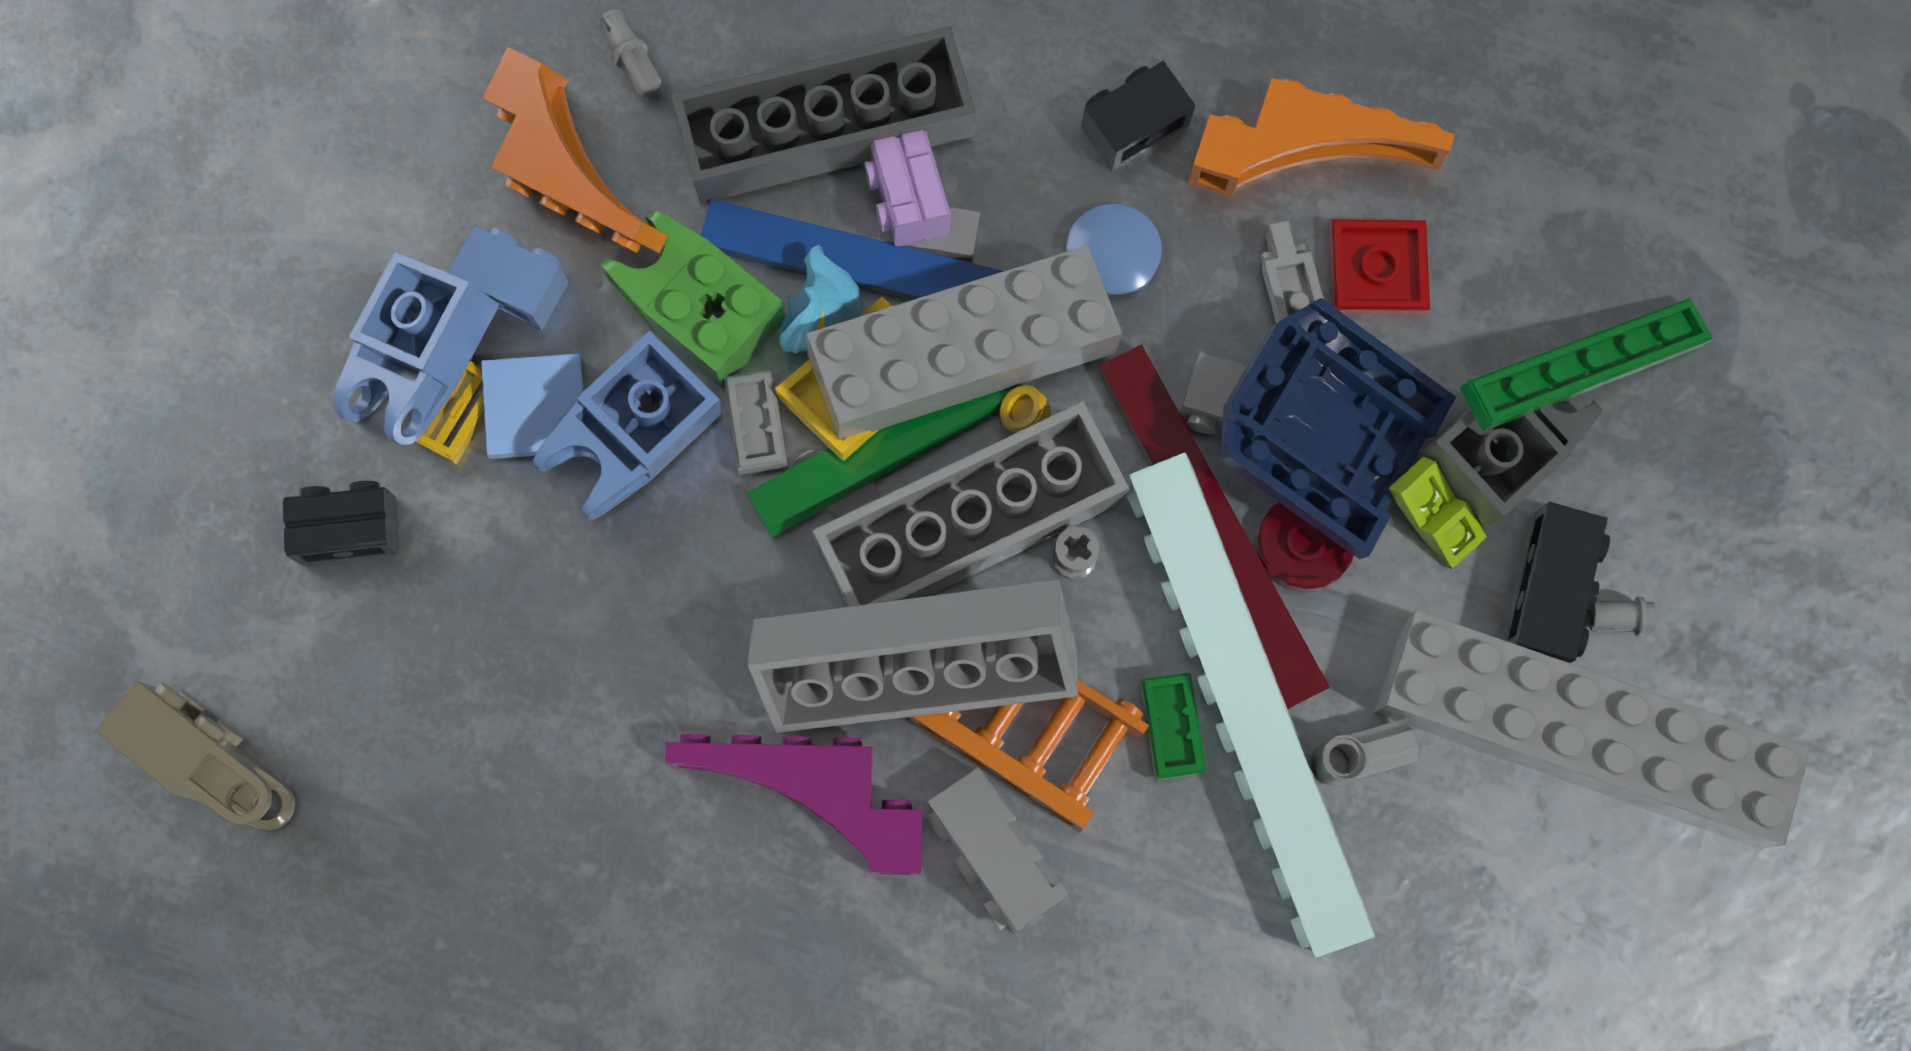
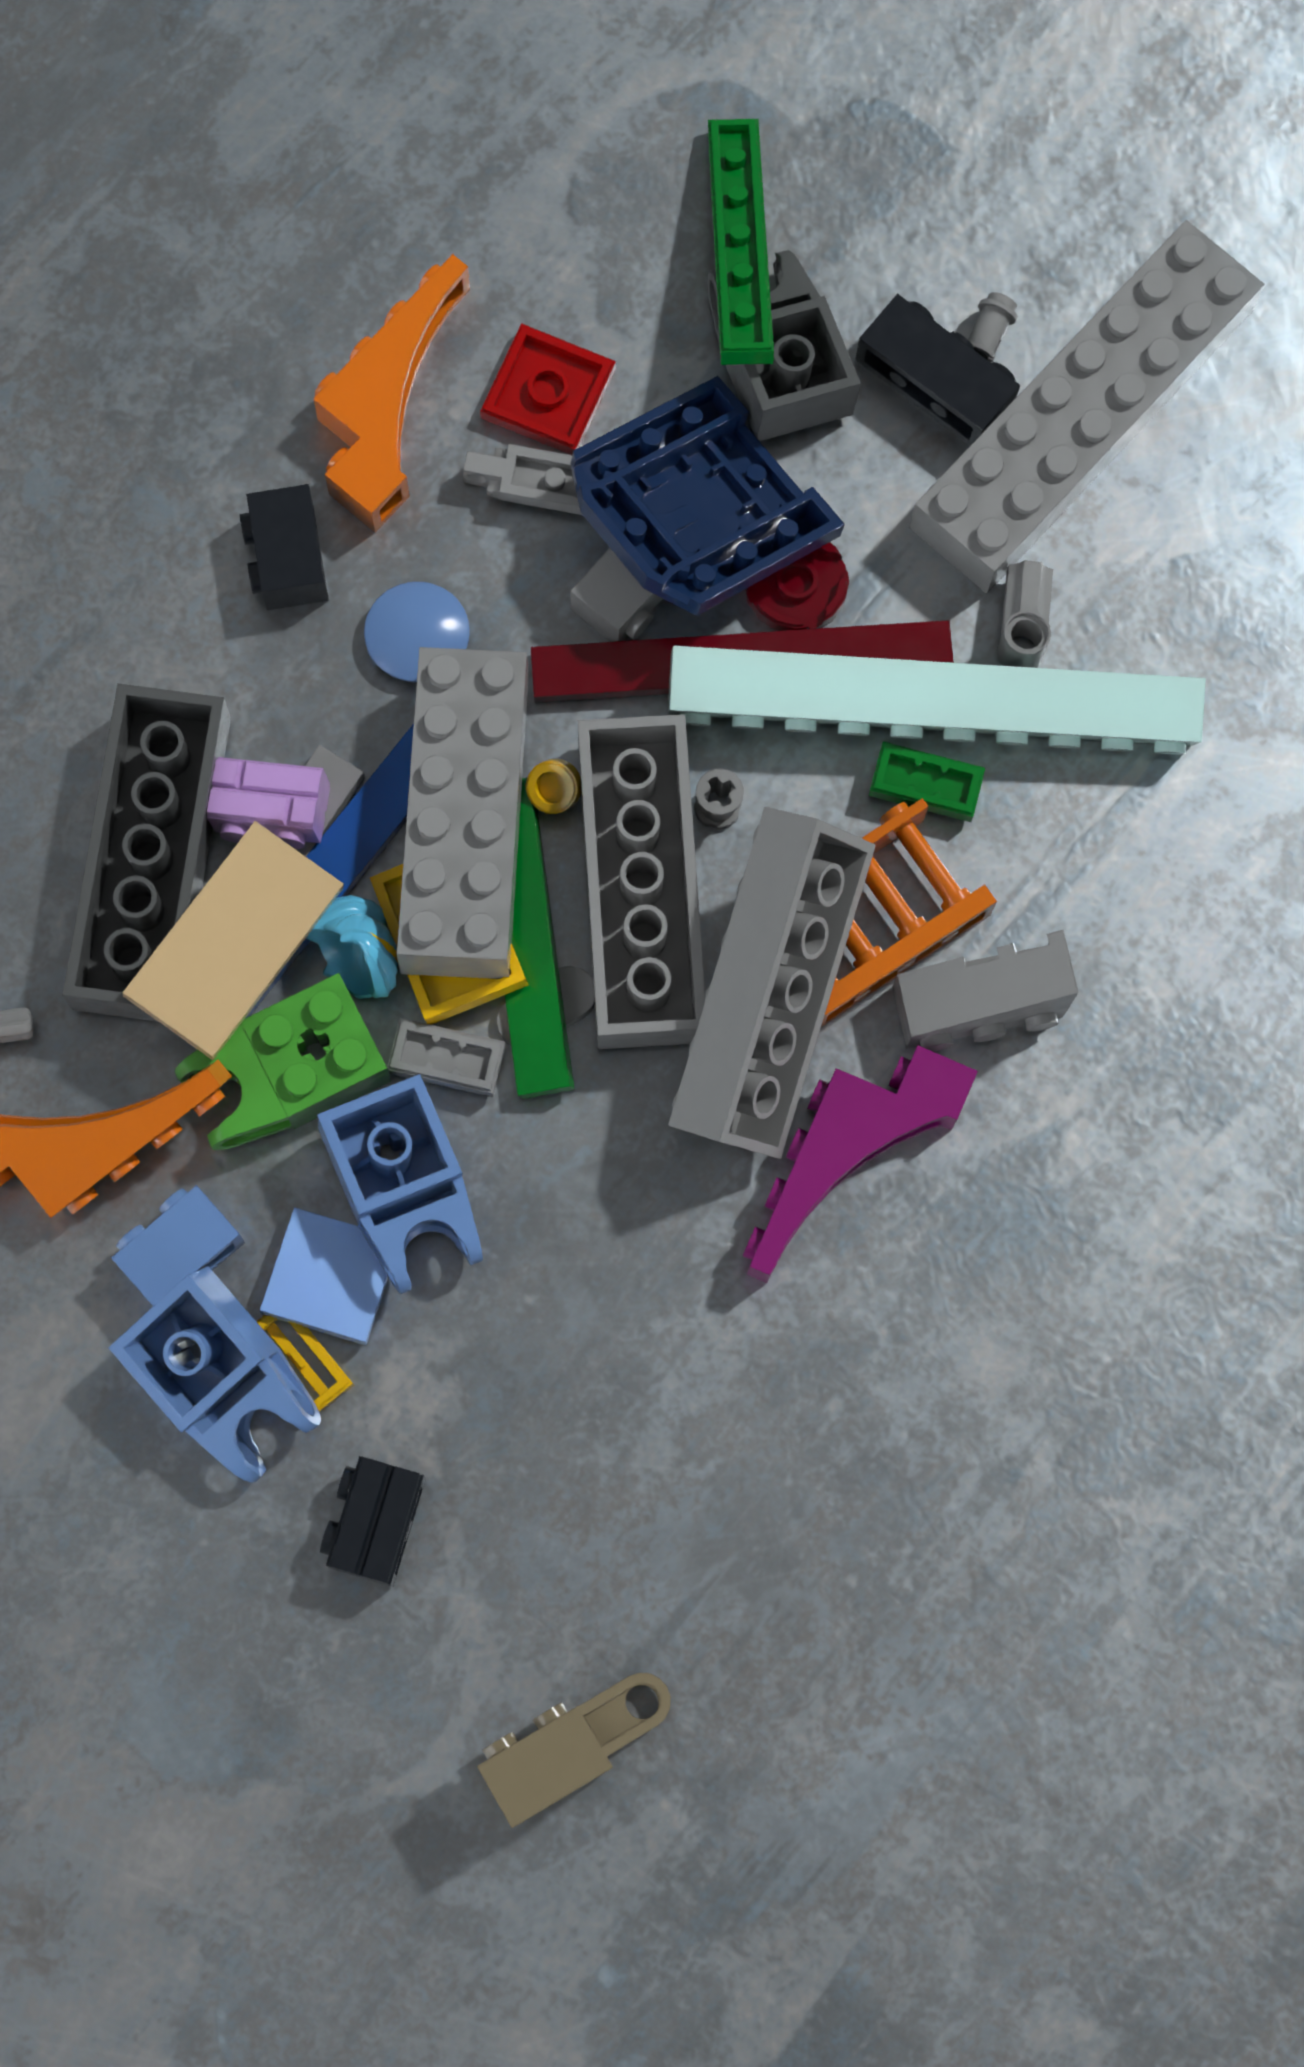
camera: 70 degrees left, 0 degrees up
lime slope [1388,456,1487,569] -> none
none -> tan tile [123,821,344,1060]

